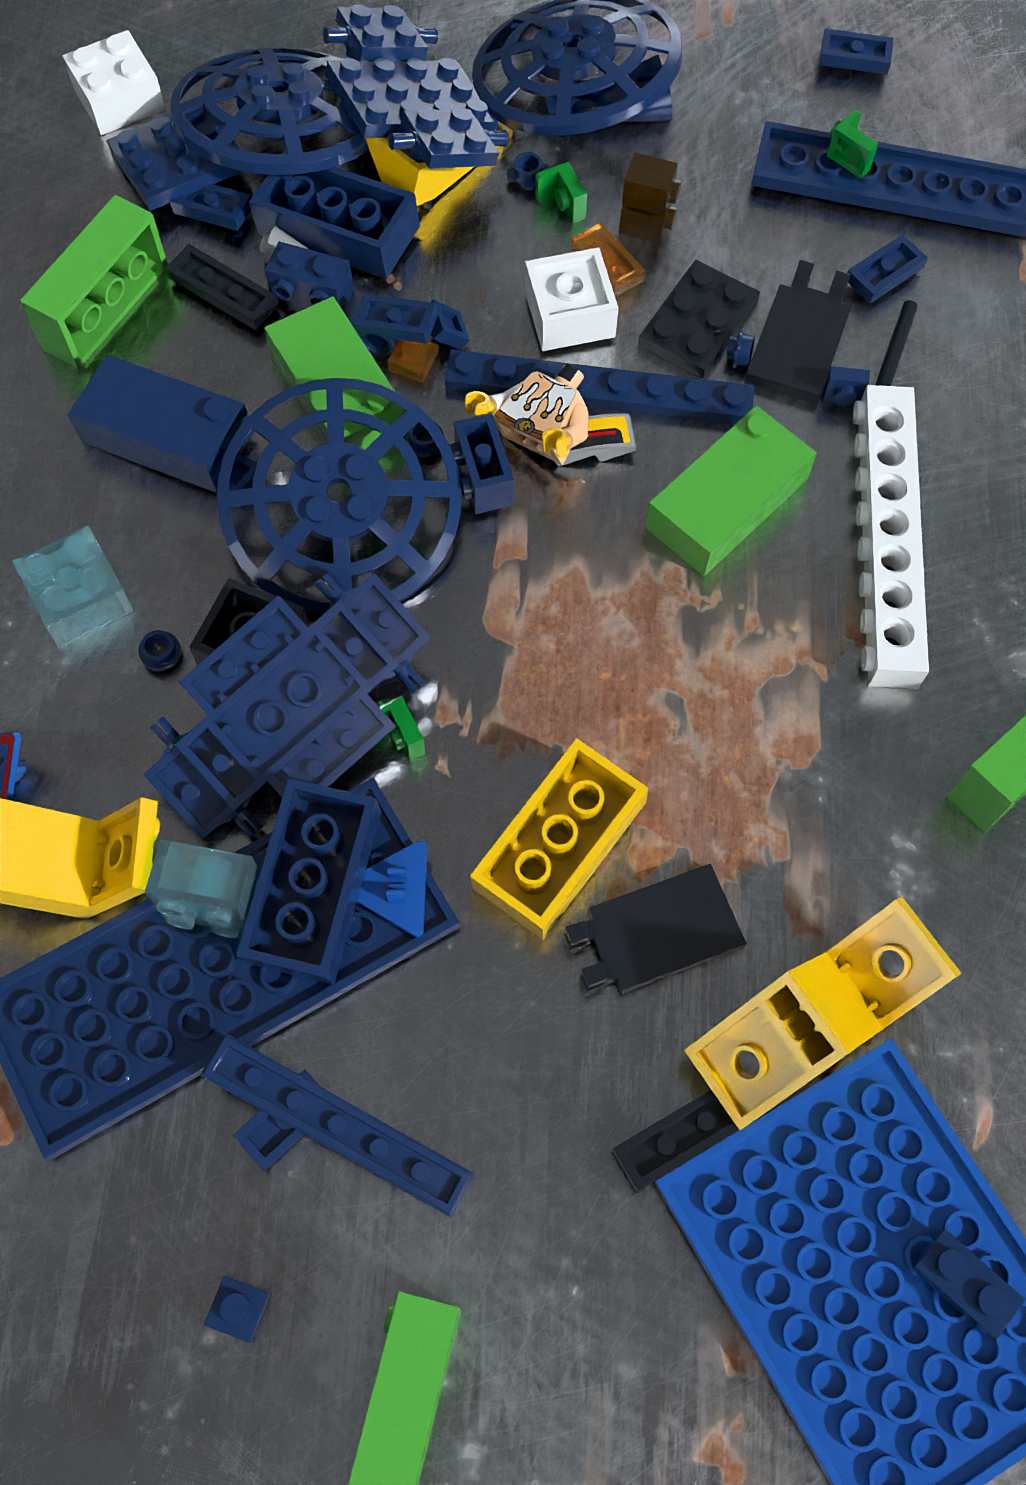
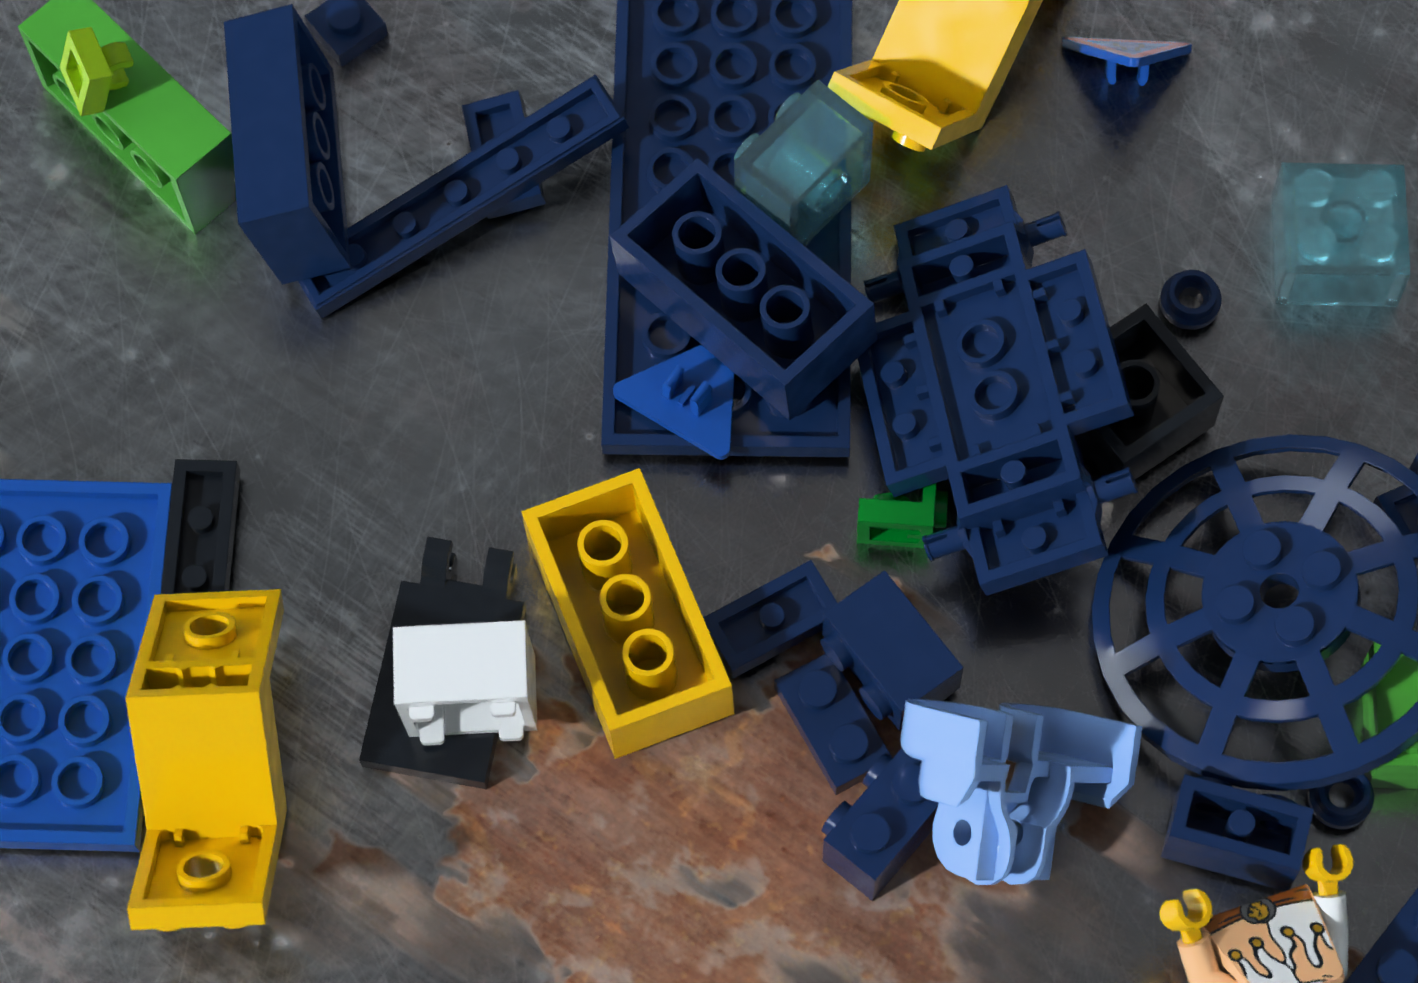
camera: 125 degrees right, 0 degrees up
none -> lime tile [60,27,134,116]
none -> dark blue brick [224,4,351,285]
none -> white container [393,620,537,746]
none -> dark blue plate [703,560,838,679]
none -> dark blue plate [774,654,891,795]
none -> dark blue brick [820,570,964,732]
none -> dark blue brick [821,748,939,901]
none -> light blue piece [900,699,1143,885]

